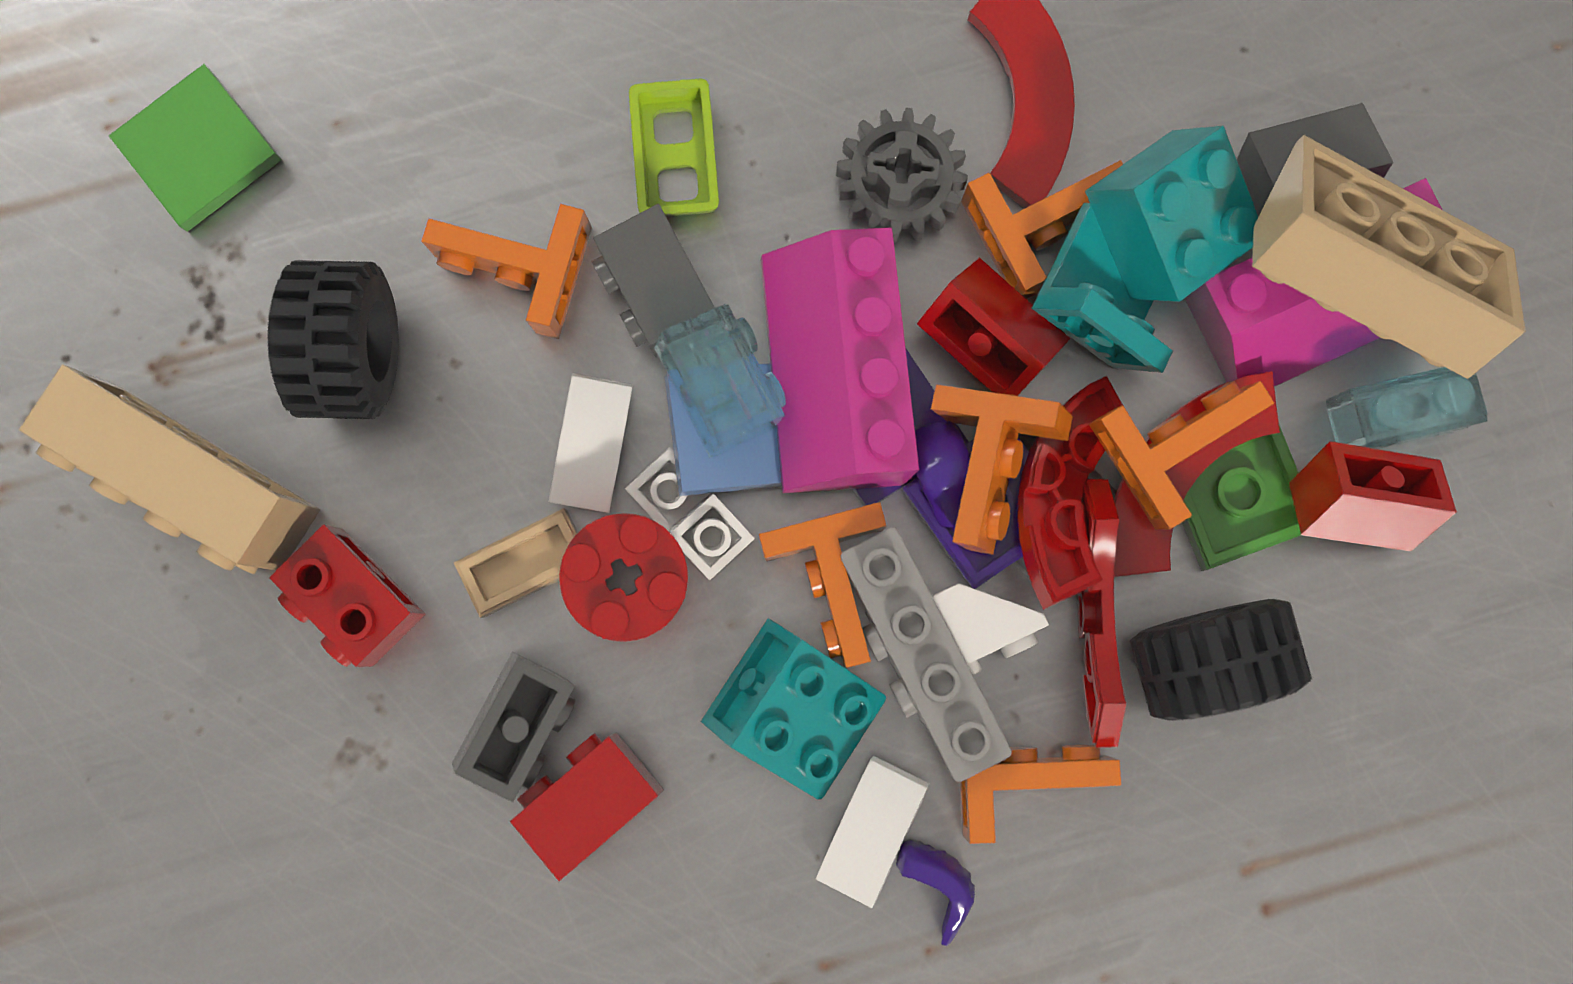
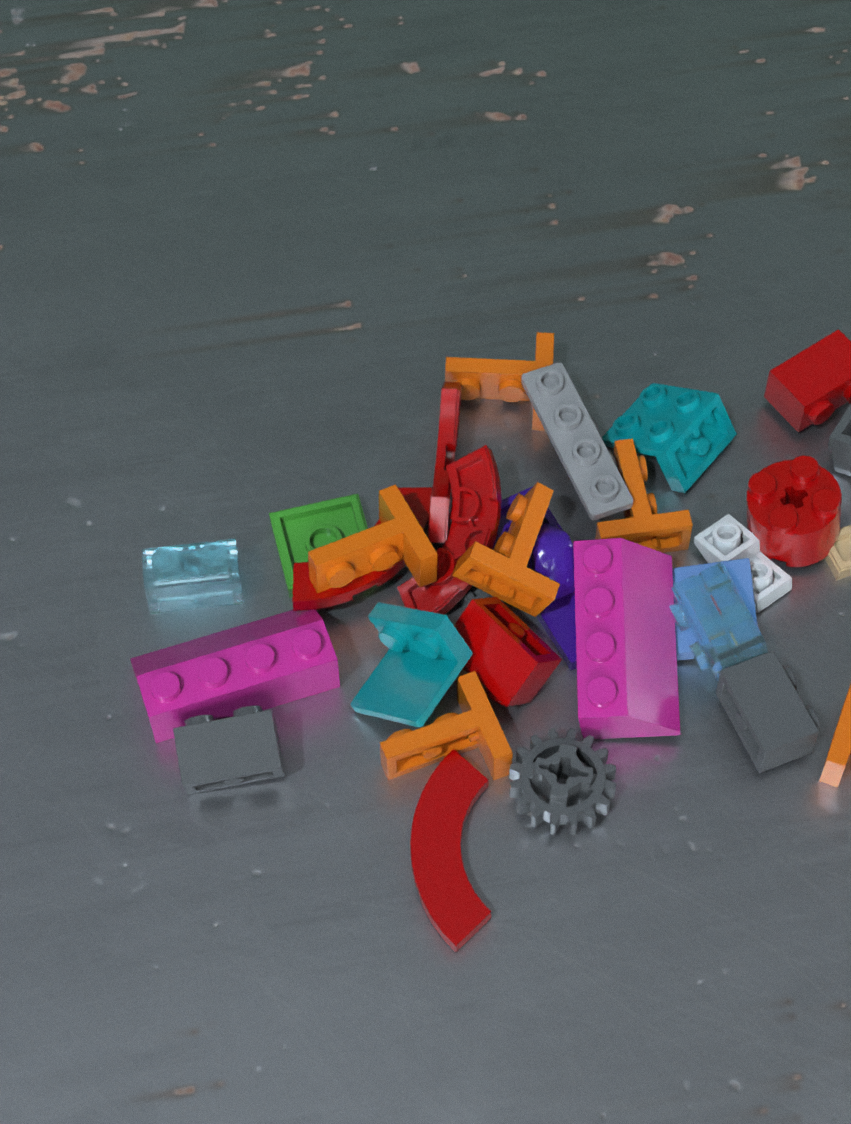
camera: 175 degrees left, 25 degrees down
white slope [548,373,633,513] -> none
lime piece [629,78,719,217] -> none
white slope [816,756,930,908] -> none
dark purple hair [896,839,975,946] -> none
white slope [932,584,1049,675] -> none
teal brick [1085,125,1258,302] -> none
black tyre [1130,599,1312,721] -> none
tan slope [1252,135,1525,379] -> none
red brick [1289,441,1457,551] -> none

